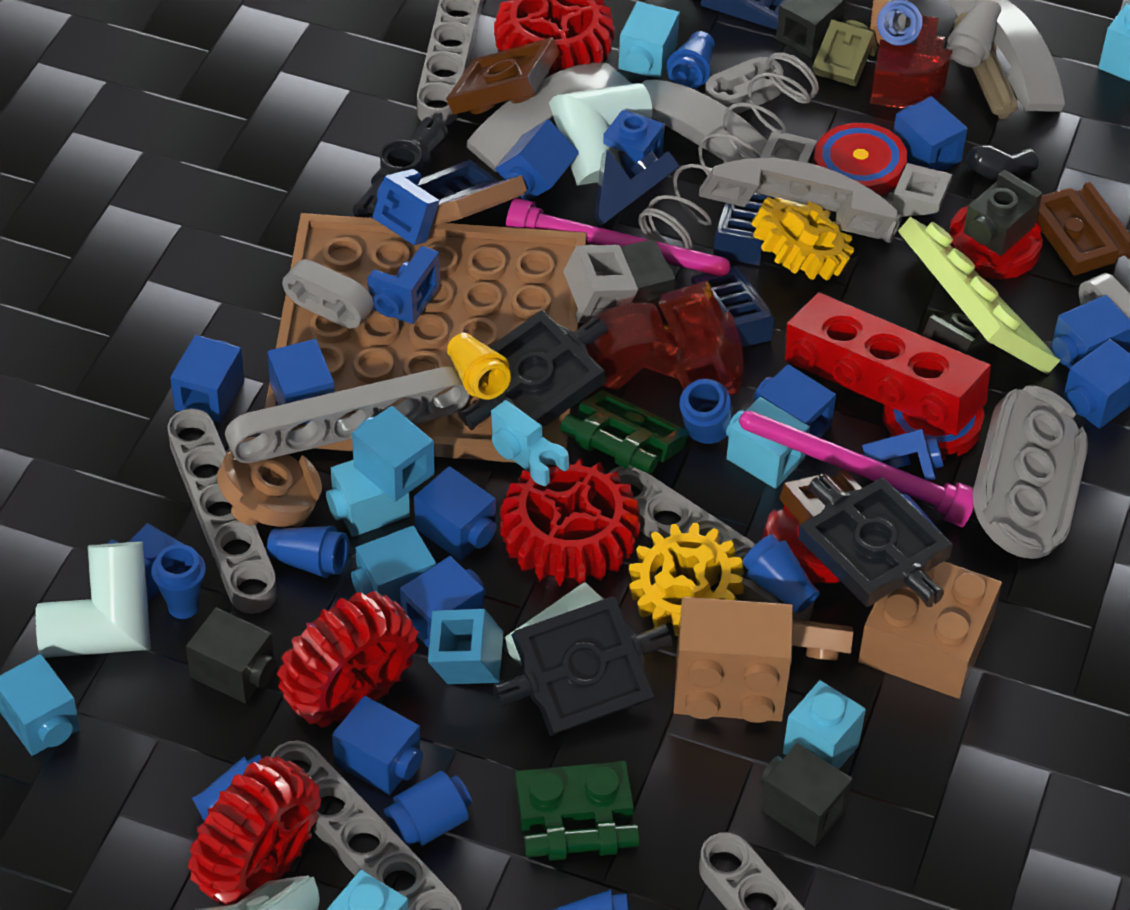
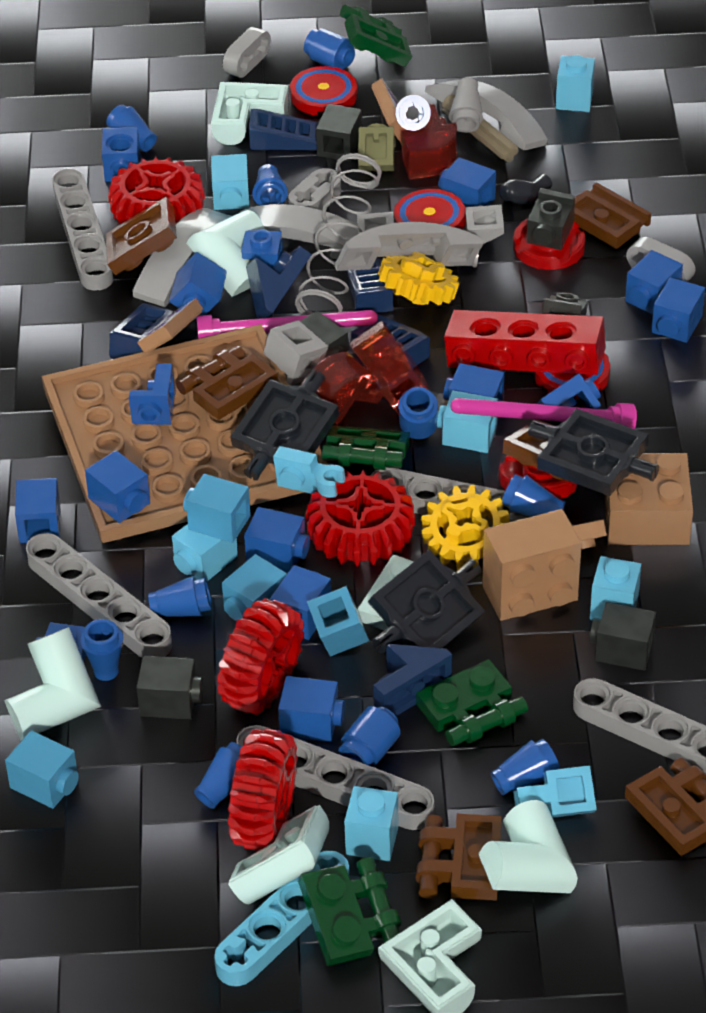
camera: 20 degrees left, 5 degrees down
medium nougat plate [217,437,322,527] -> none
light grey beam [225,366,470,463] -> none
light grey beam [282,259,374,328] -> none
black pin [353,117,449,218] -> none
blue bracket [372,169,440,246] -> none
yellow cone [447,333,511,400] -> none
yellowish green wing [898,217,1060,375] -> none
light grey tile [973,386,1088,559] -> none
none -> reddish brown plate [176,346,278,420]
none -> dark blue slope [373,644,452,716]

